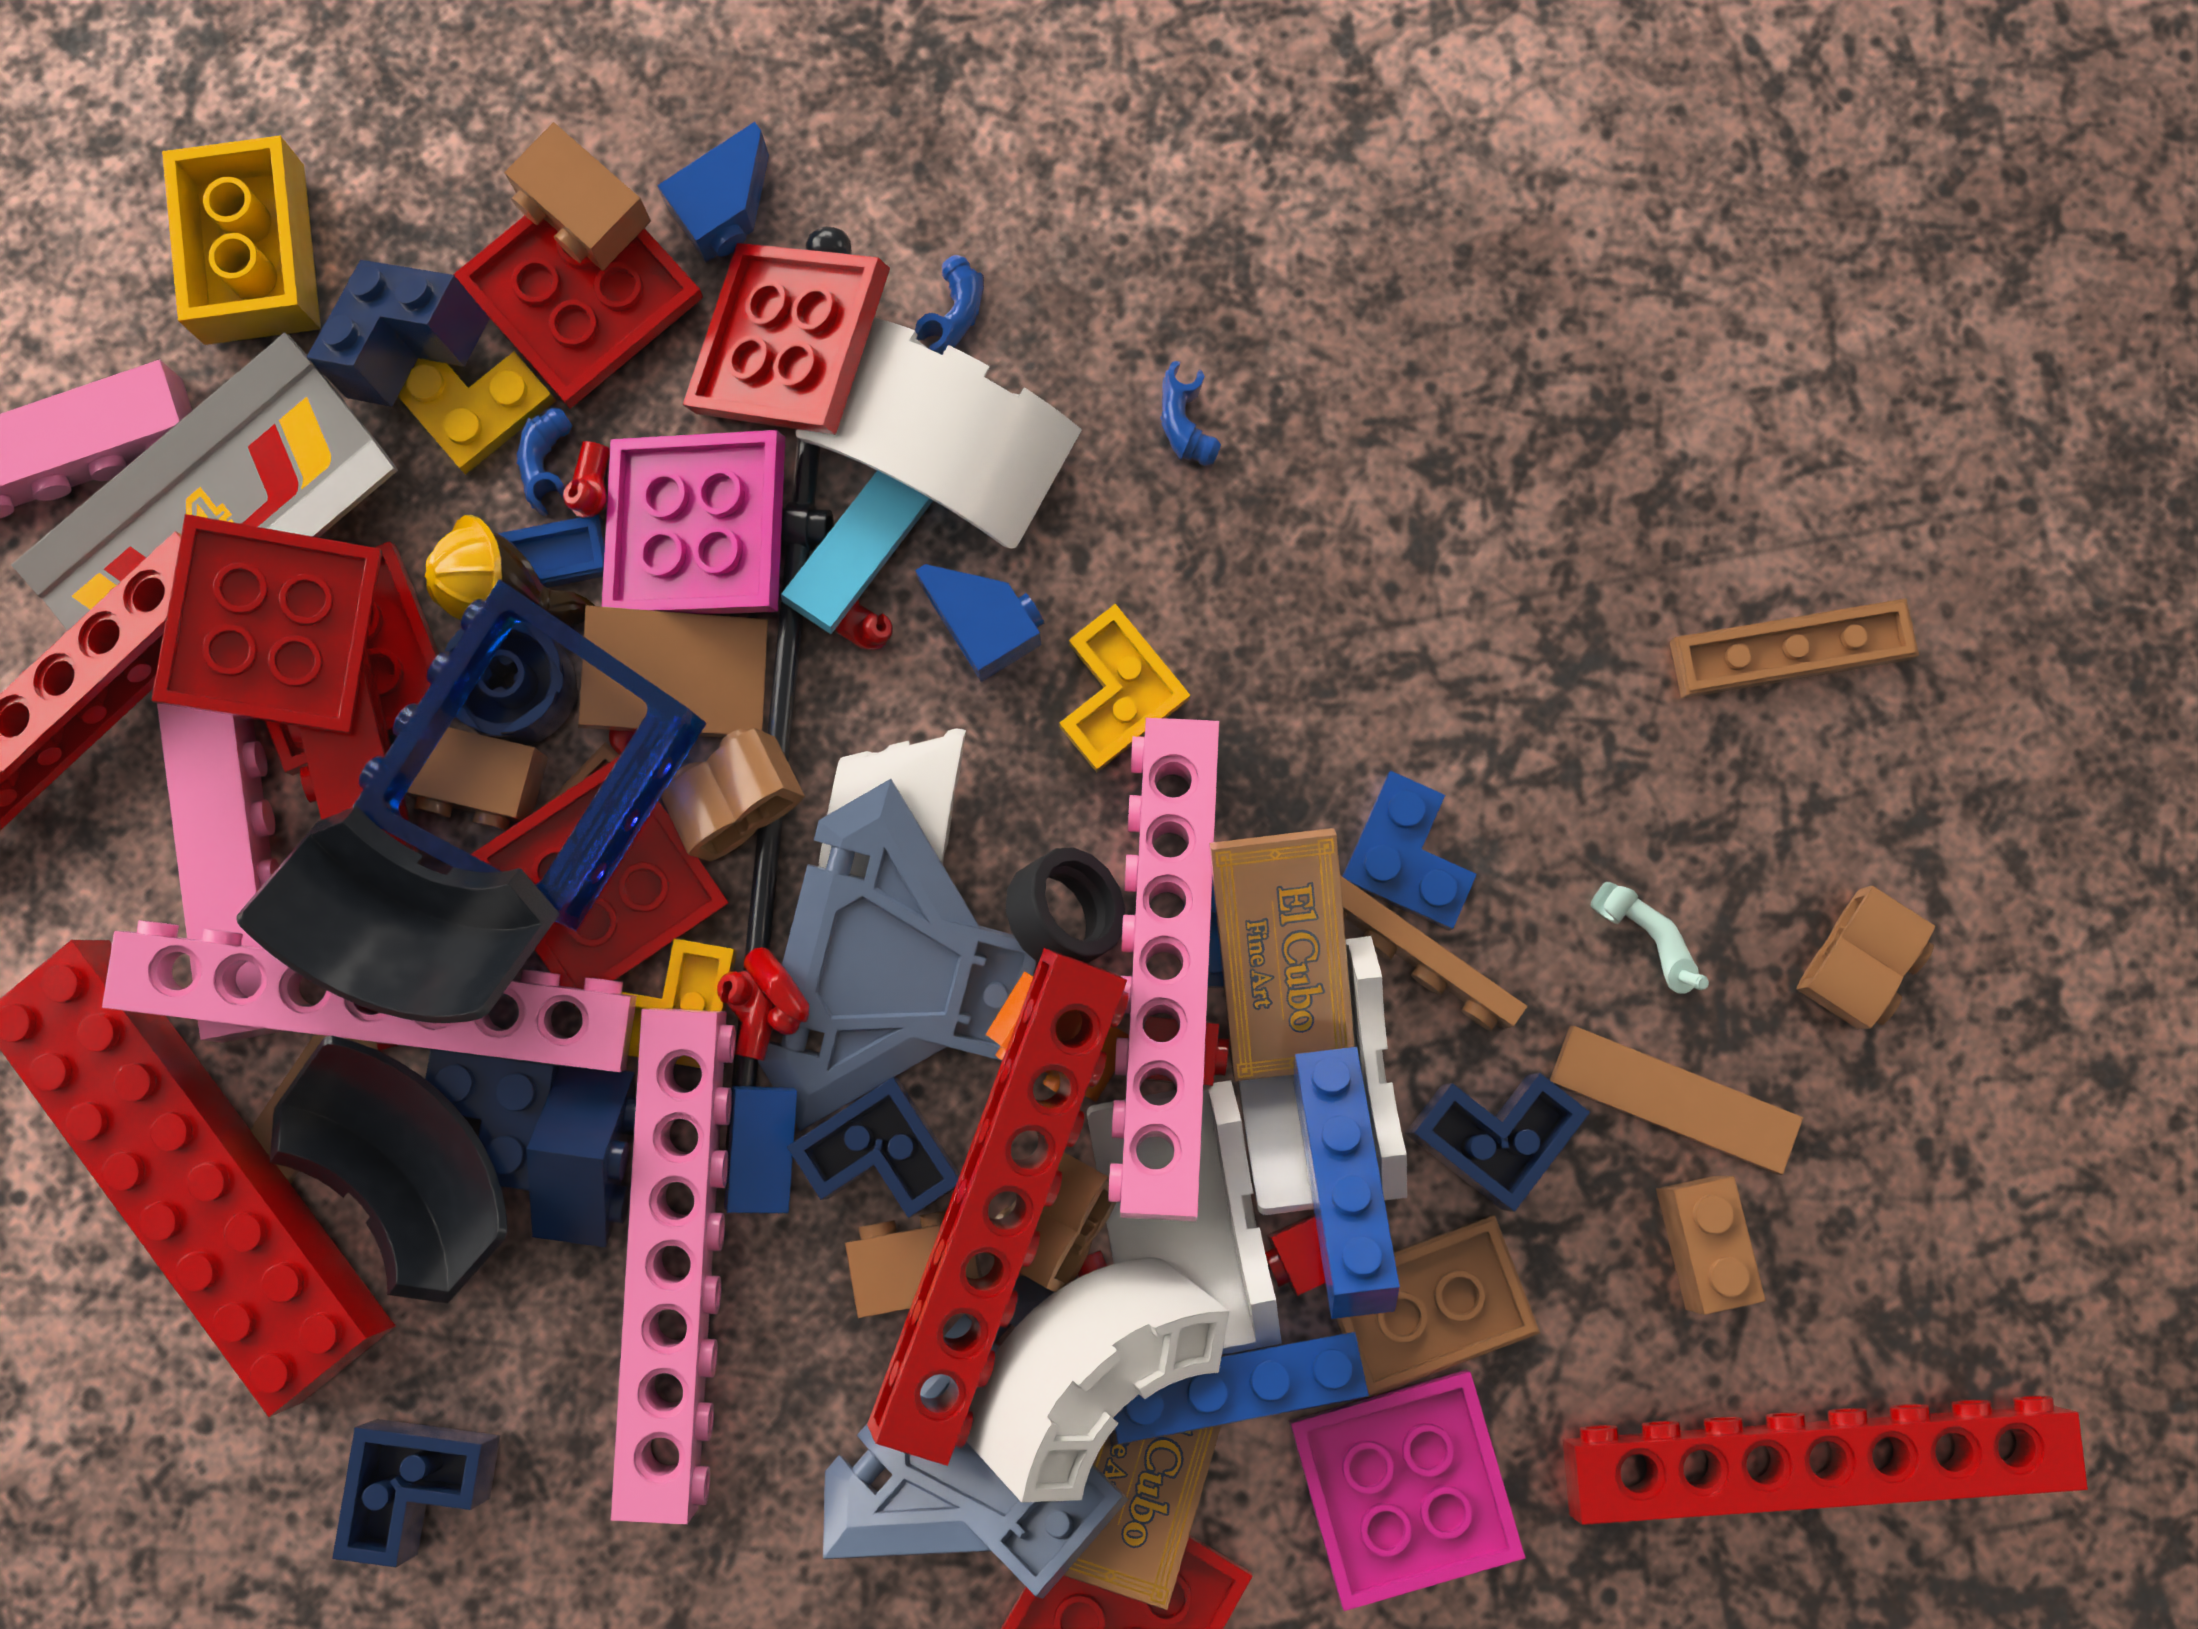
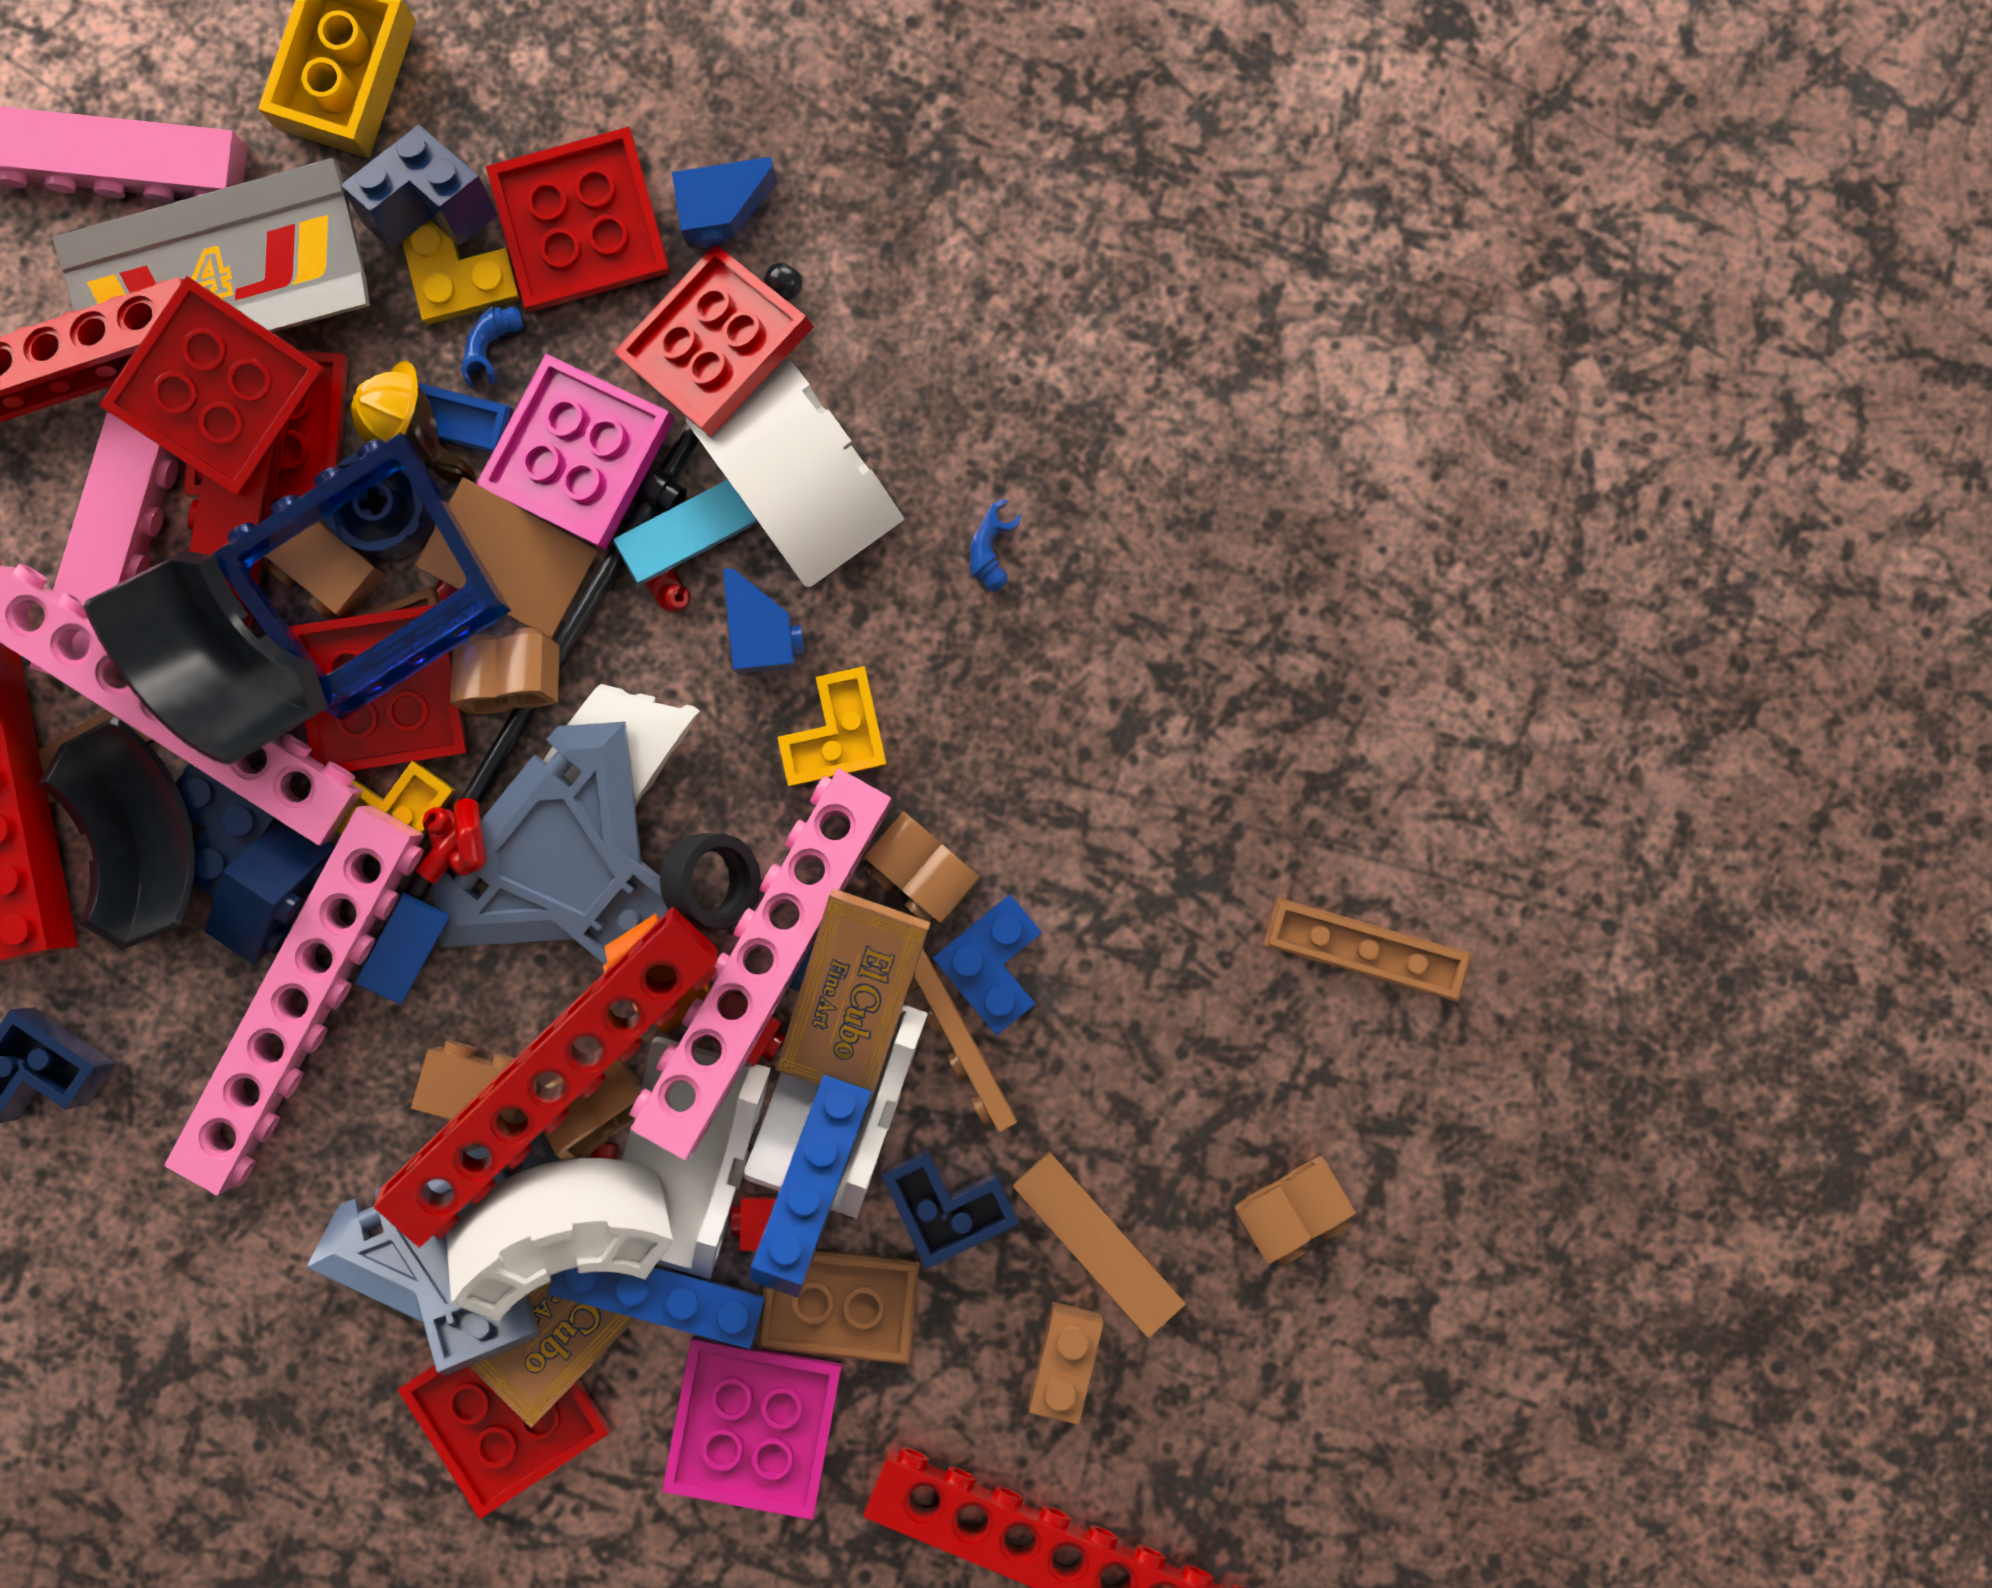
camera: 30 degrees right, 5 degrees up
medium nougat brick [504,122,651,271] -> none
red arm [563,441,610,518] -> none
dark blue brick [787,1077,960,1218] -> none
blue piece [915,255,984,355] -> none
light aqua piece [1591,882,1709,994] -> none
none -> medium nougat brick [864,811,981,923]

